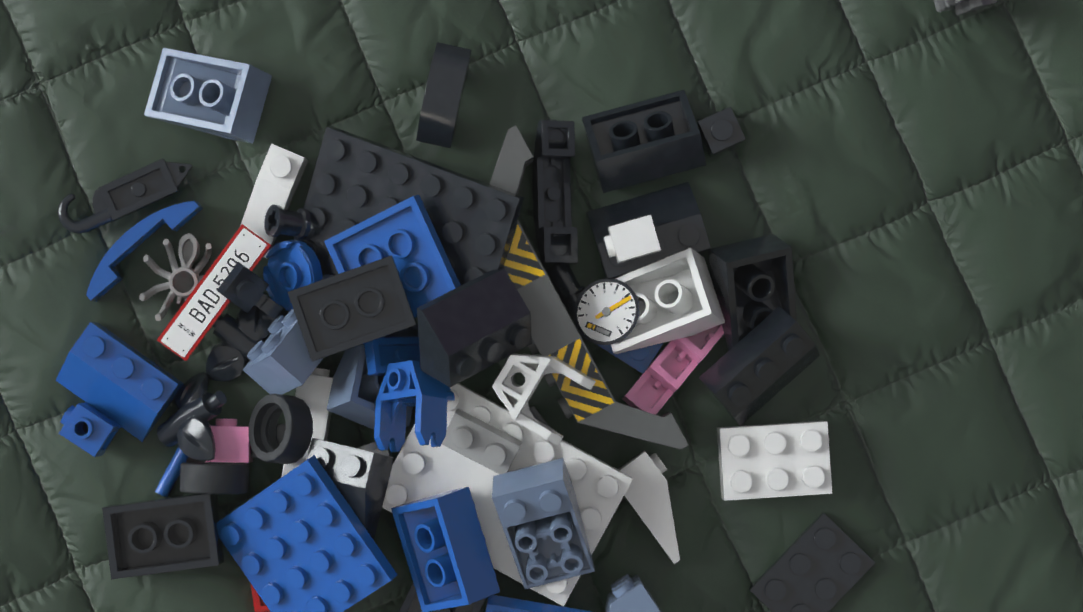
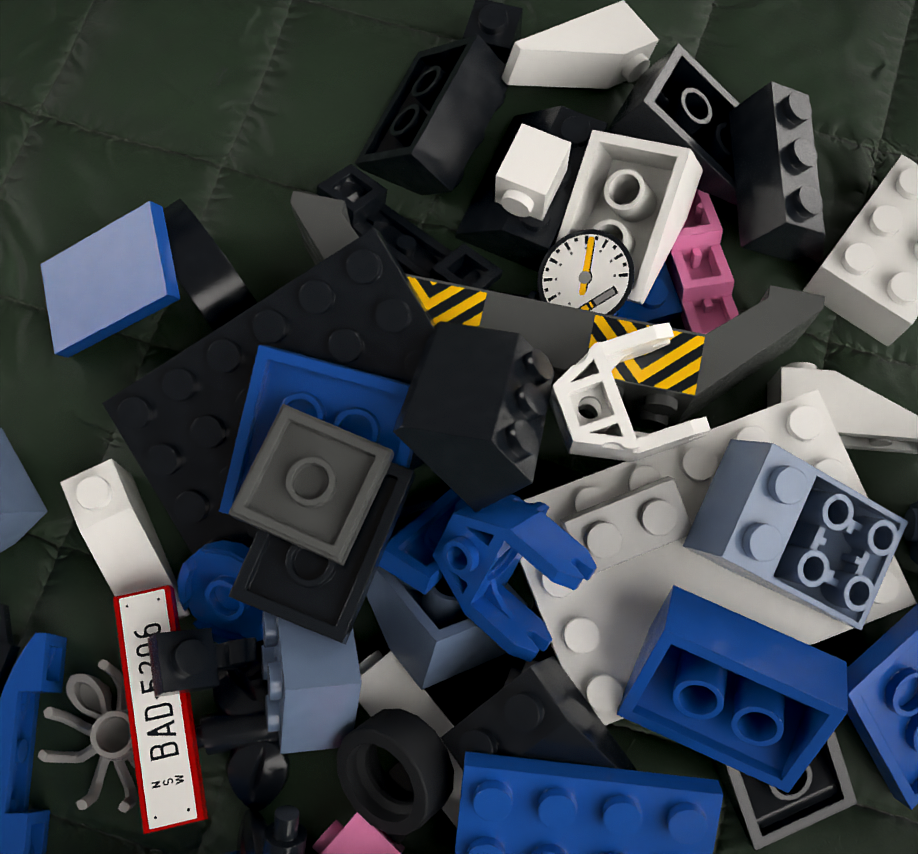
camera: 45 degrees left, 15 degrees down
black bush [264,204,311,241] -> none
none -> tile [40,201,180,358]
none -> dark grey tile [228,404,395,566]
none -> white slope [502,0,659,89]

